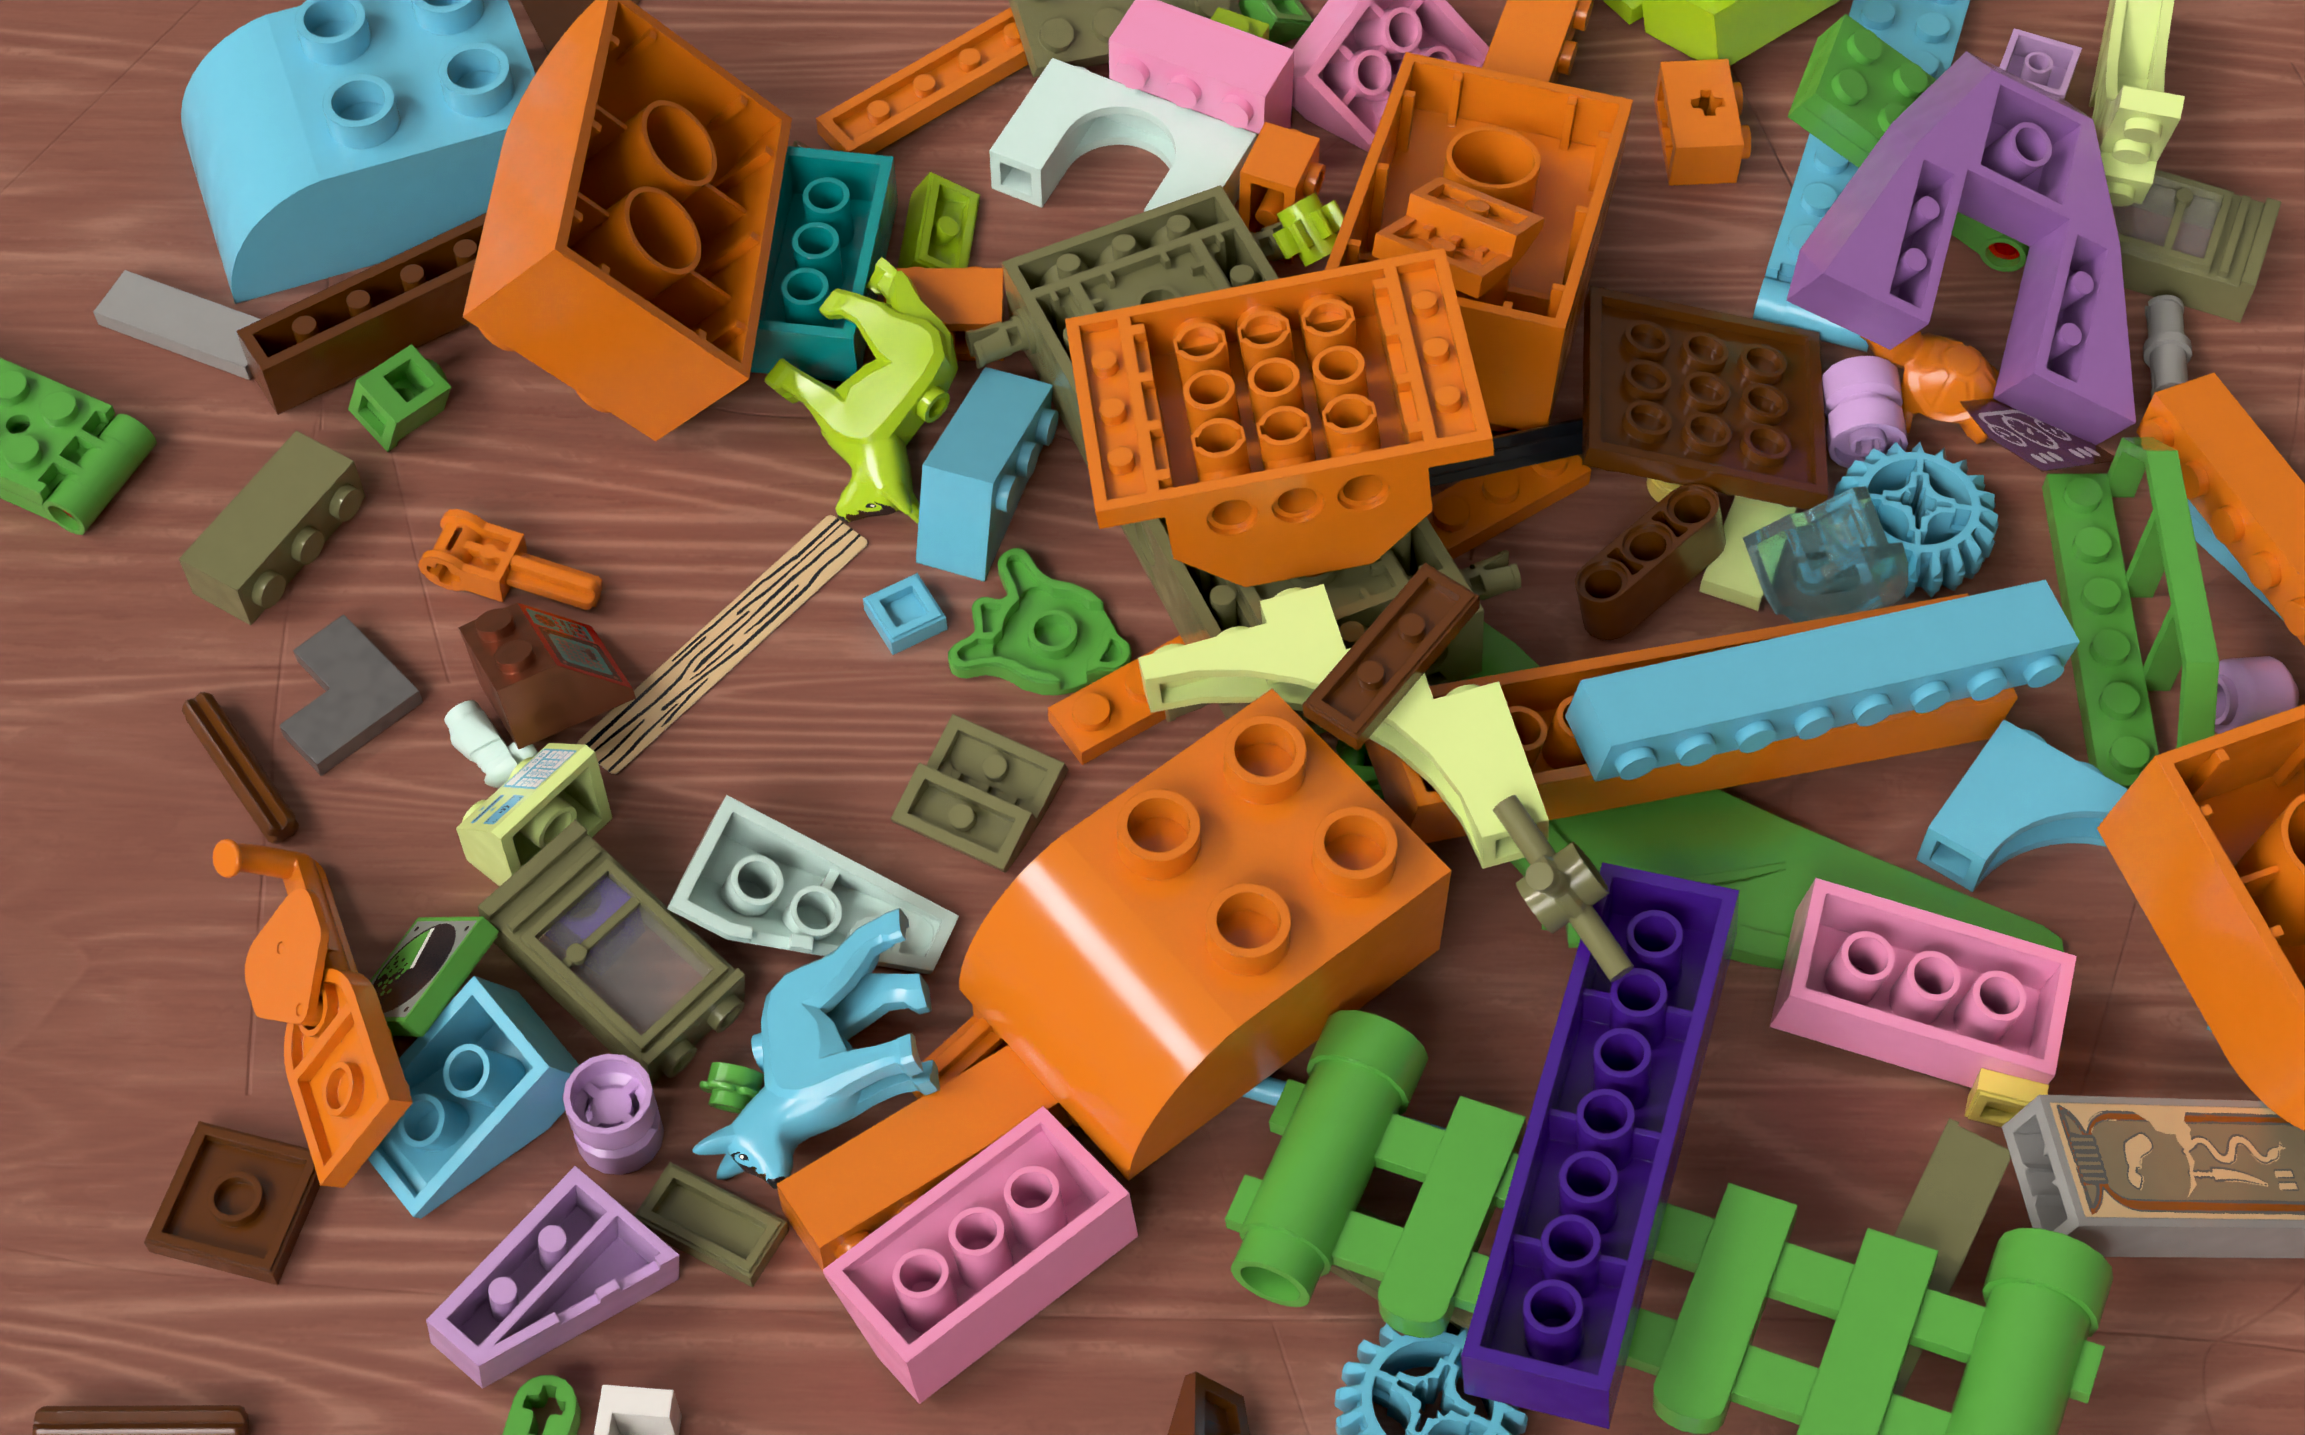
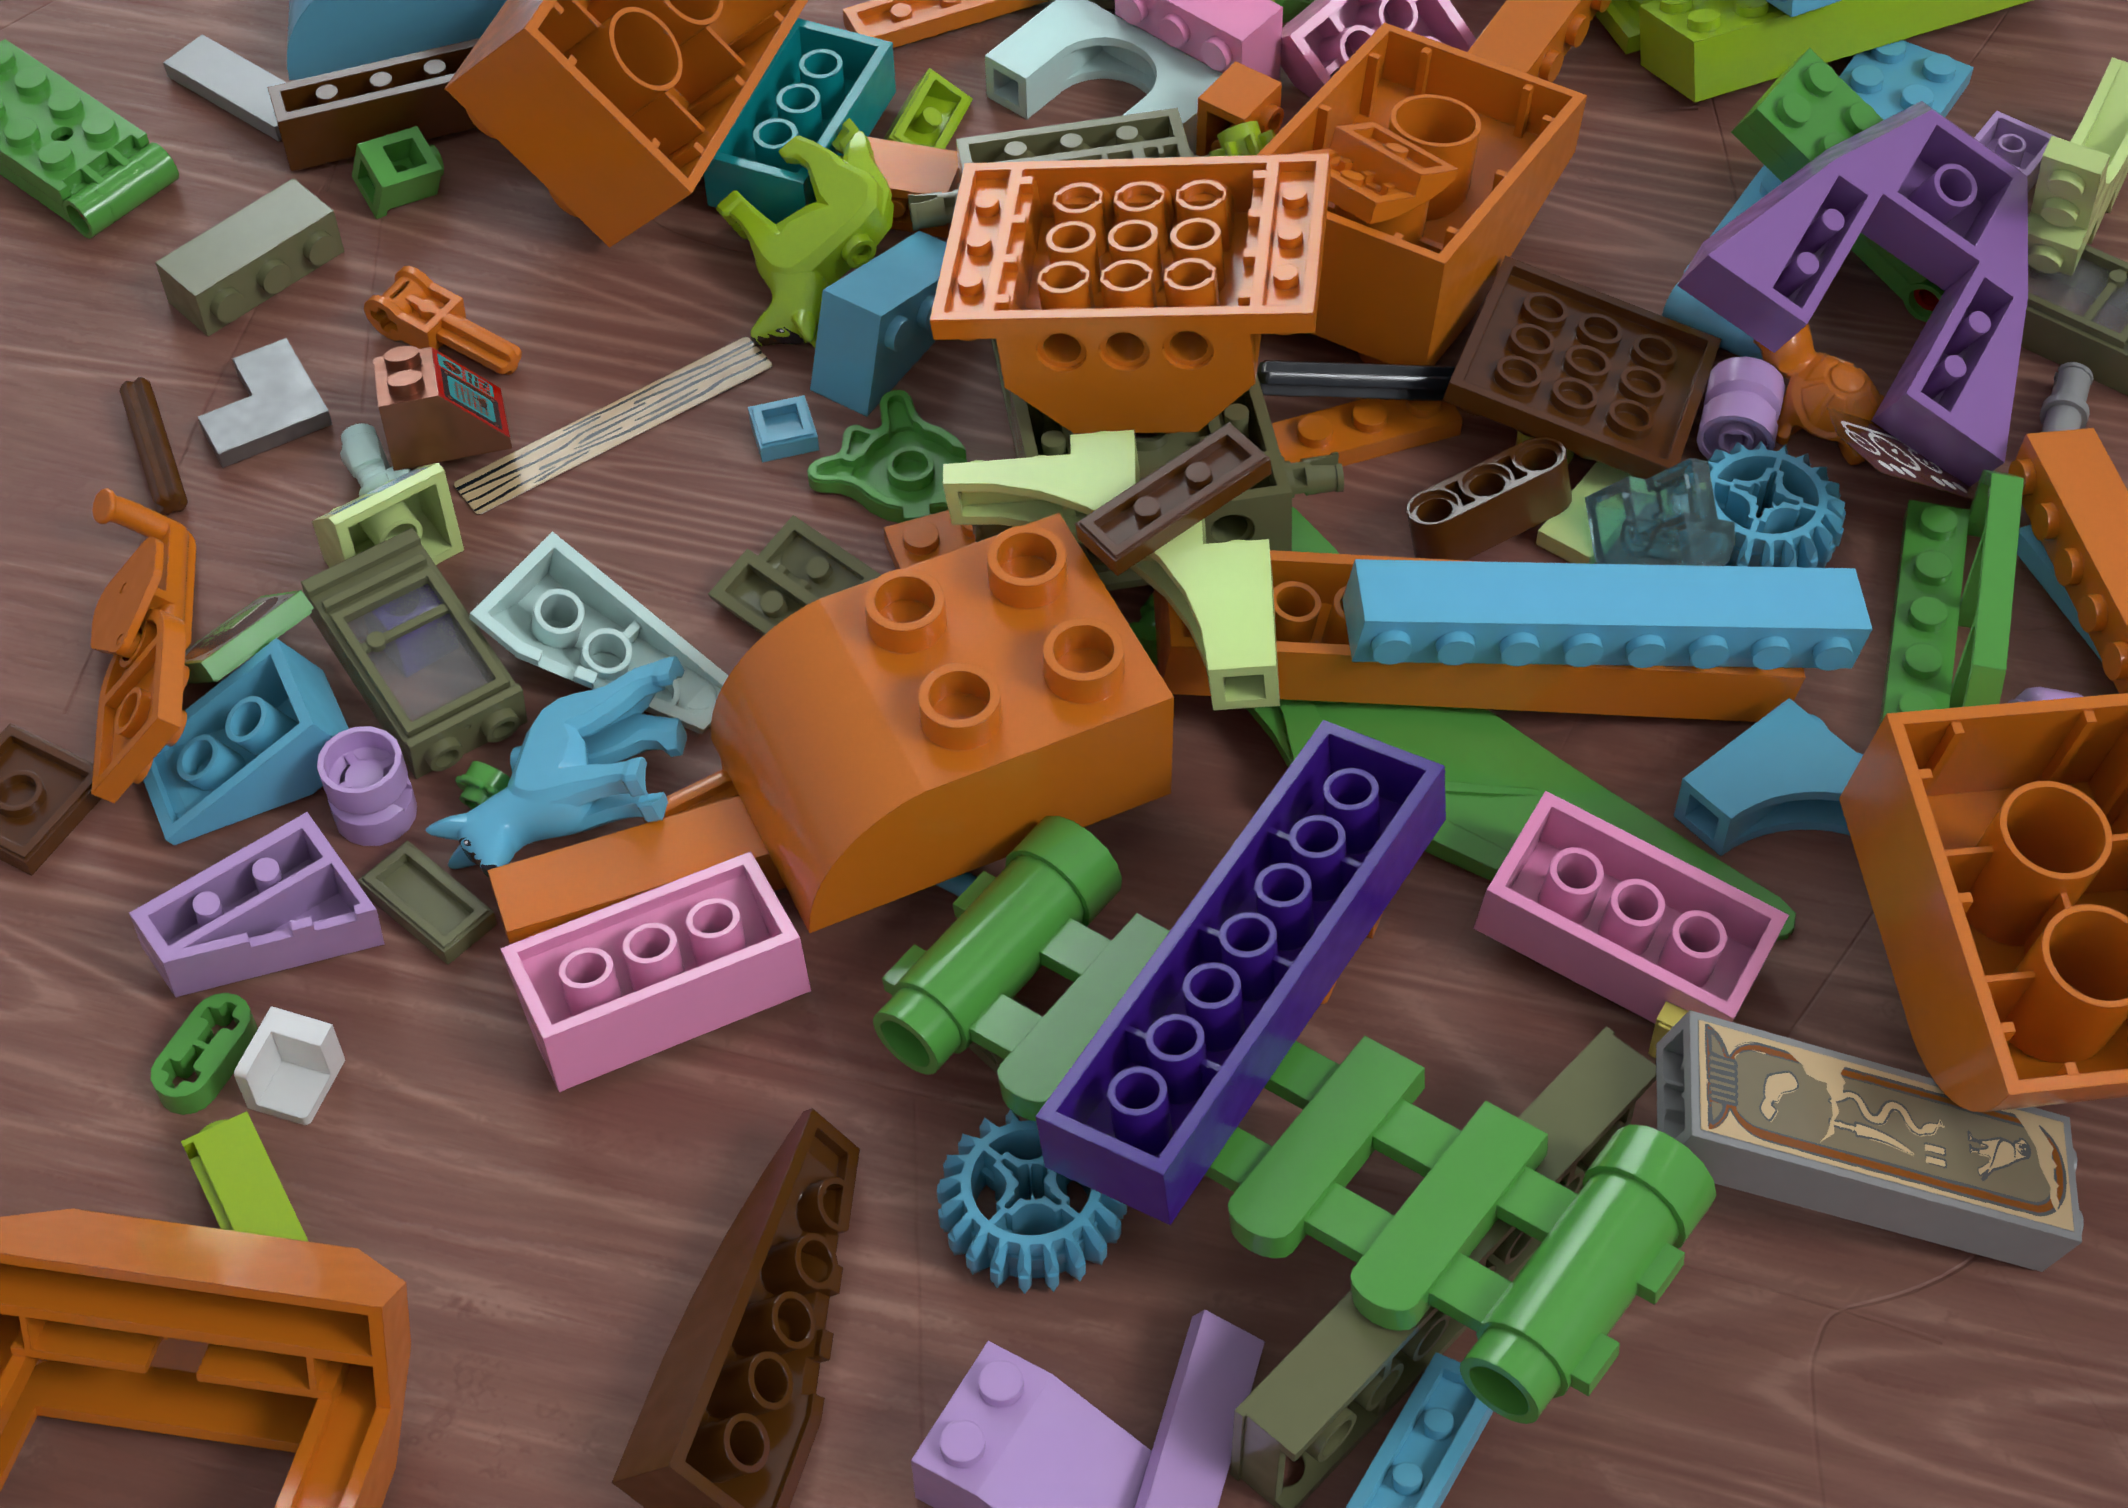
camera: 15 degrees right, 5 degrees down
olive bar [1493,795,1634,982] -> none
orange brick [1654,59,1751,186] -> none

